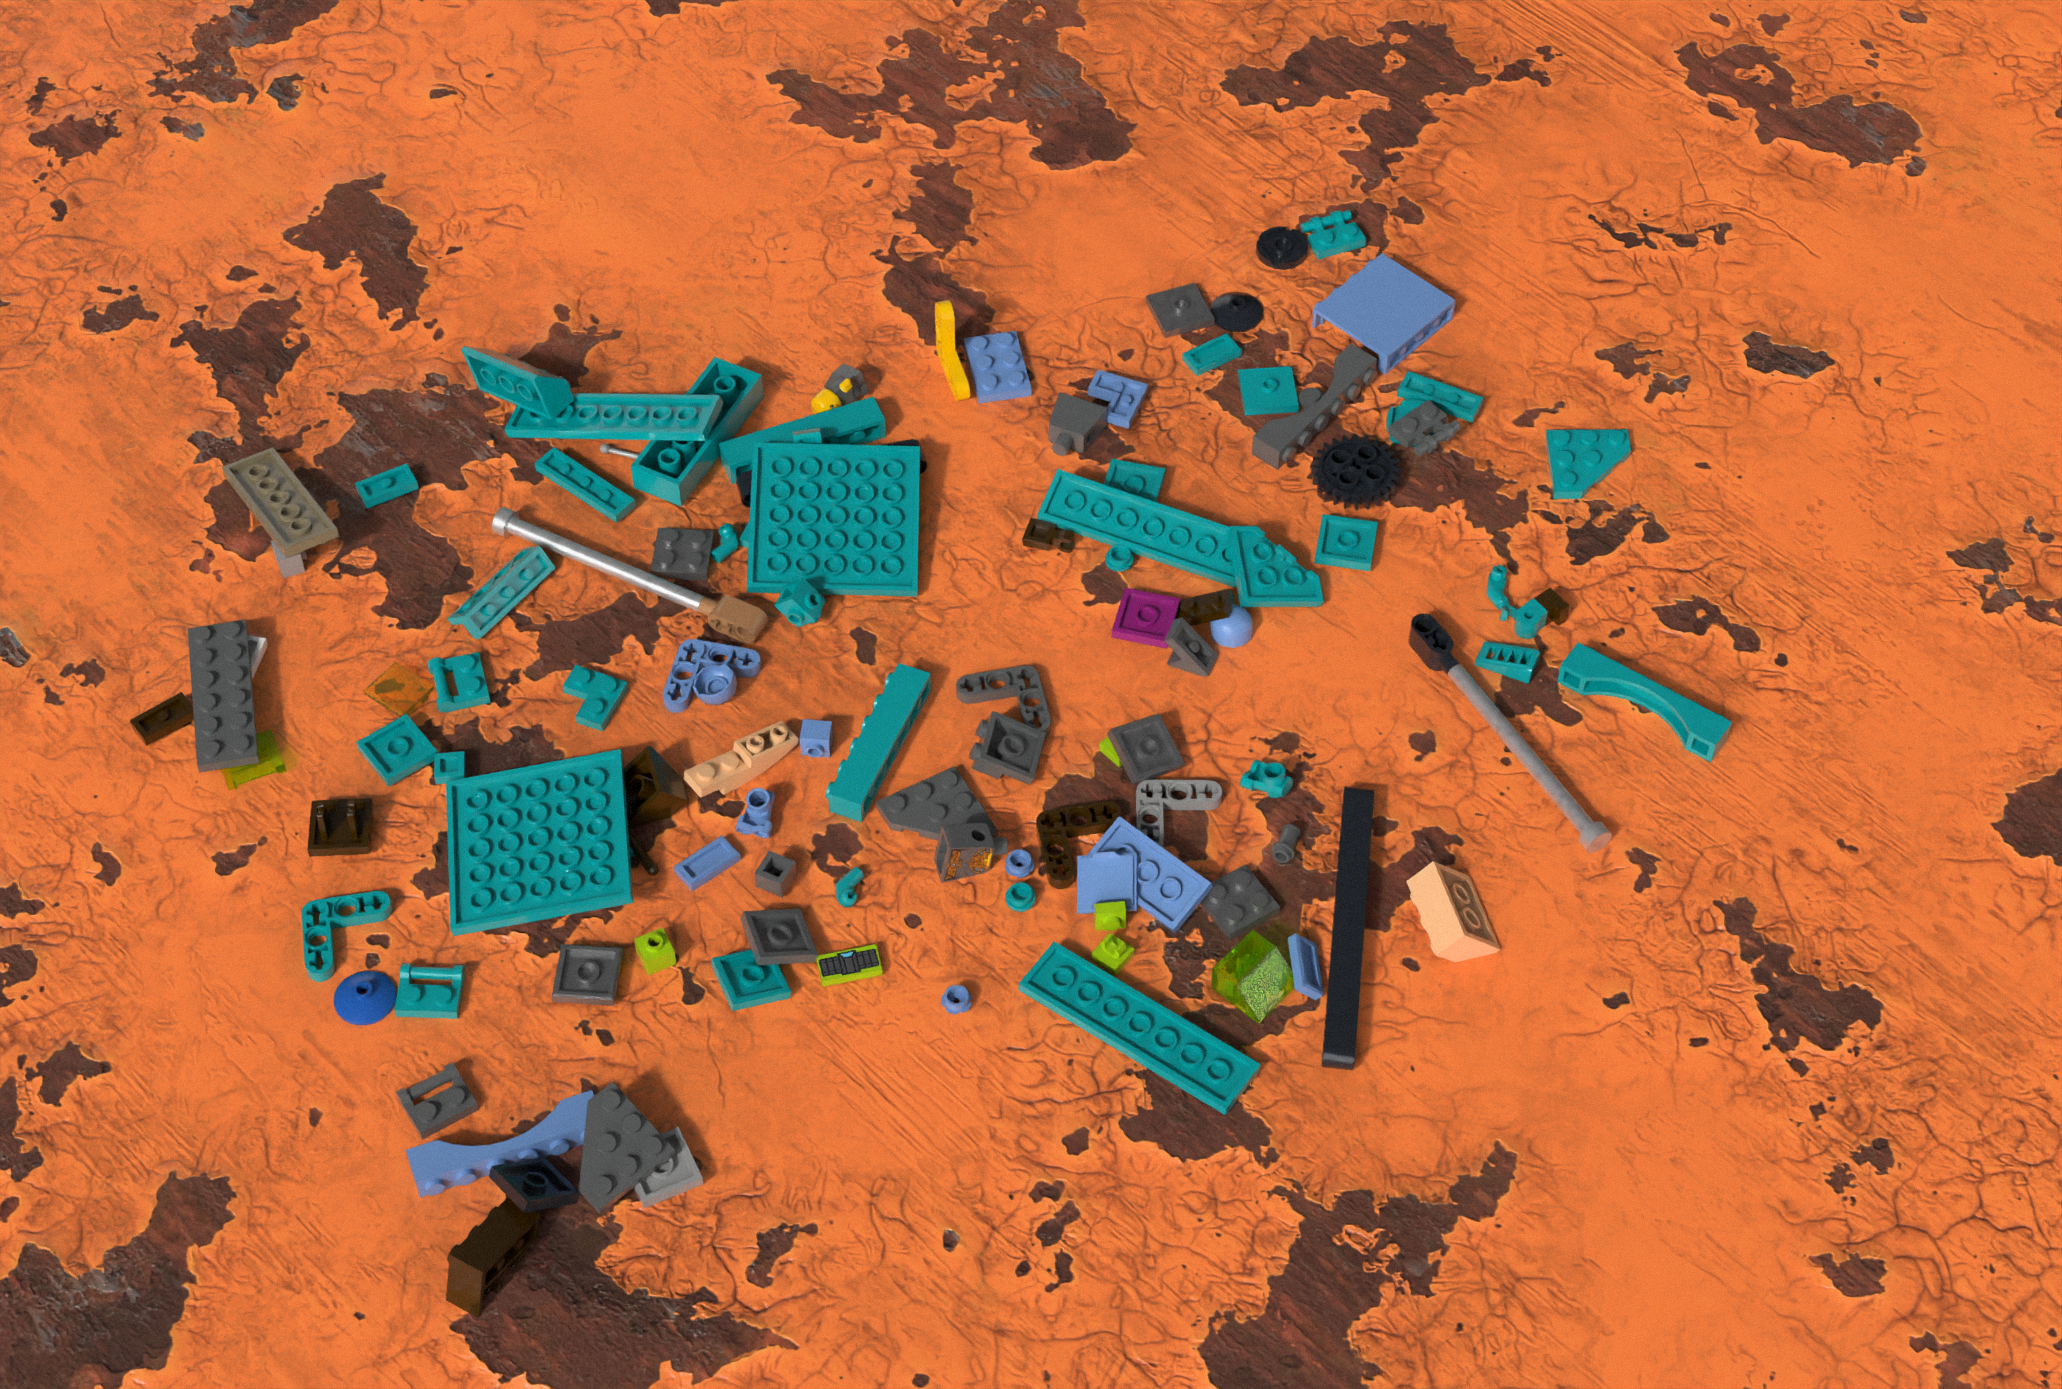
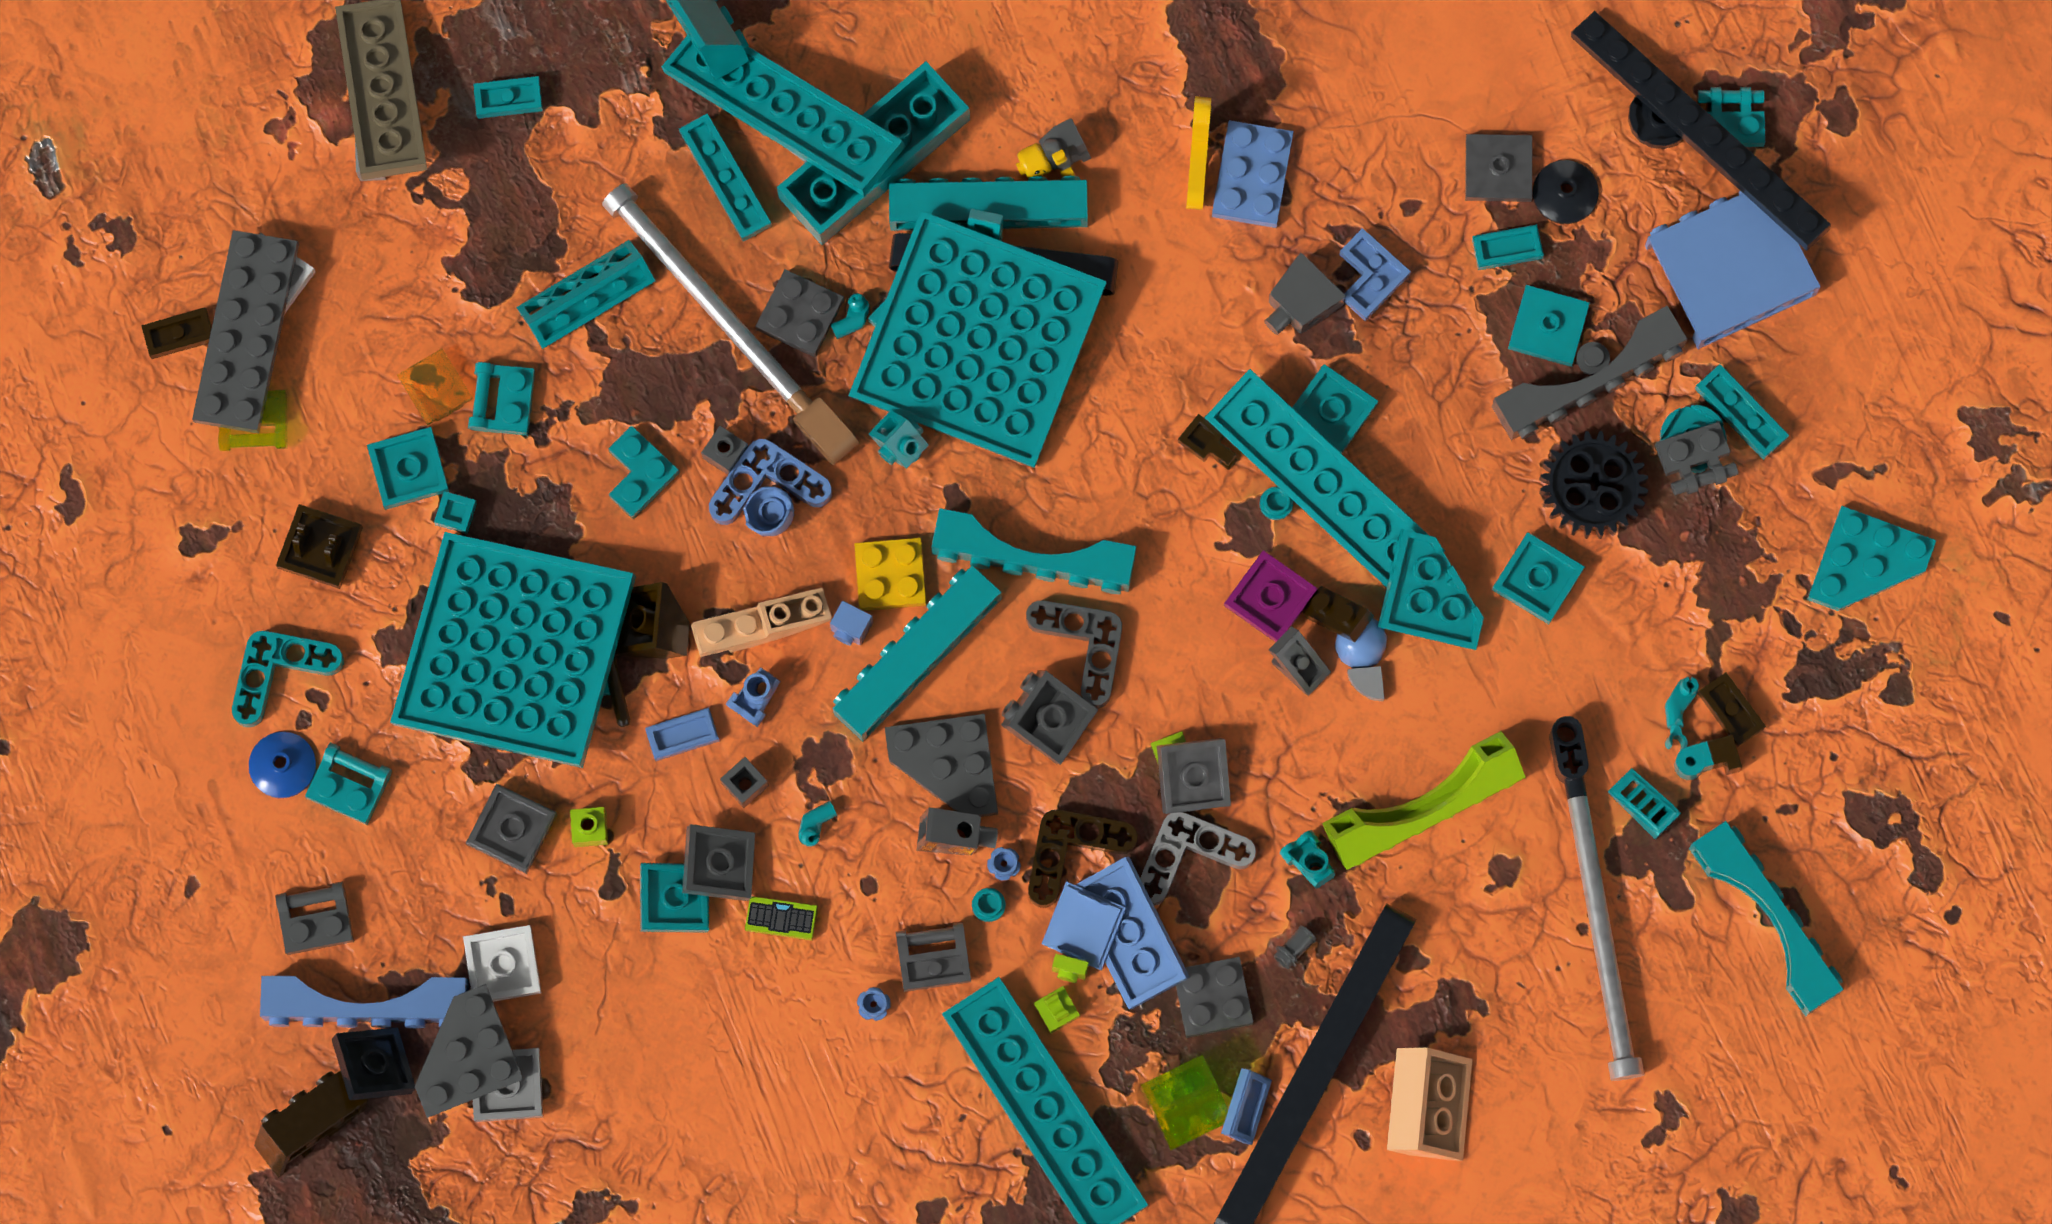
camera: 25 degrees right, 25 degrees up
none -> white plate [463,925,542,1002]
none -> dark grey plate [701,426,748,475]
none -> yellow plate [854,538,926,611]
none -> flat silver plate [896,922,971,992]
none -> teal arch [931,508,1136,594]
none -> lime arch [1322,731,1526,870]
none -> light grey tile [1347,666,1385,701]
none -> black plate [1571,11,1831,251]
none -> dark brown plate [1697,672,1766,747]

